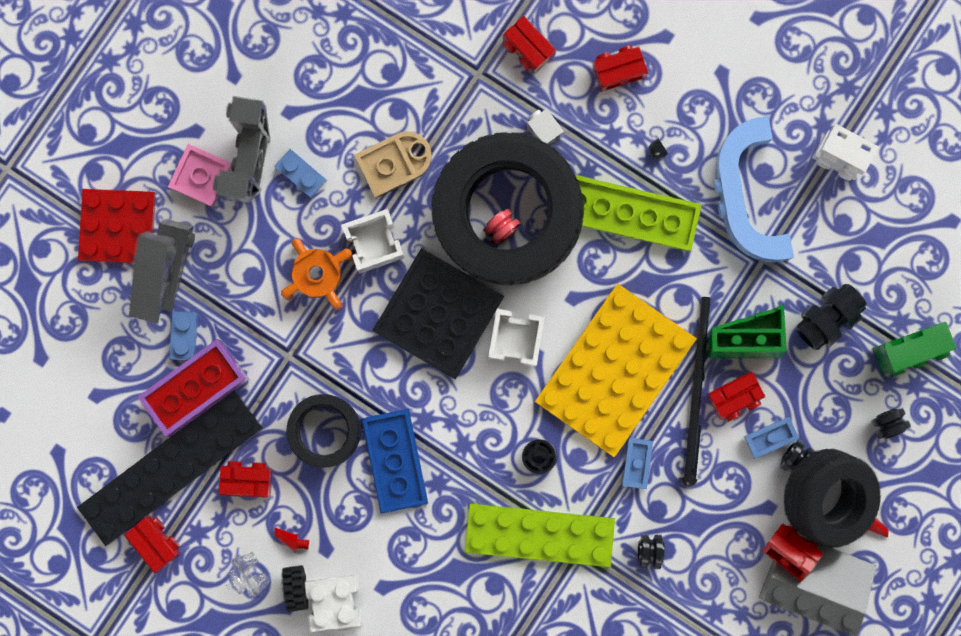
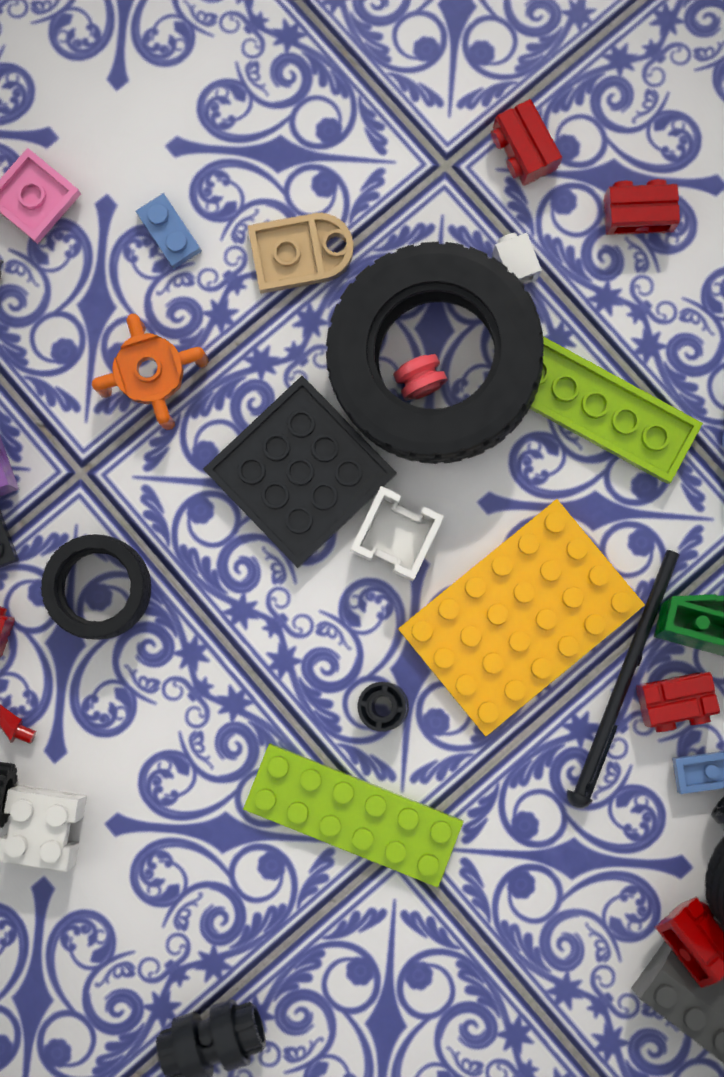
camera: 15 degrees right, 0 degrees up
dark grey wedge [213,96,271,203] -> none
white piece [342,209,405,274] -> none
blue tile [361,408,429,514] -> none
medium blue plate [622,438,653,489] -> none
black wheel [638,534,665,569] -> none
black hinge [648,138,668,159] -> none

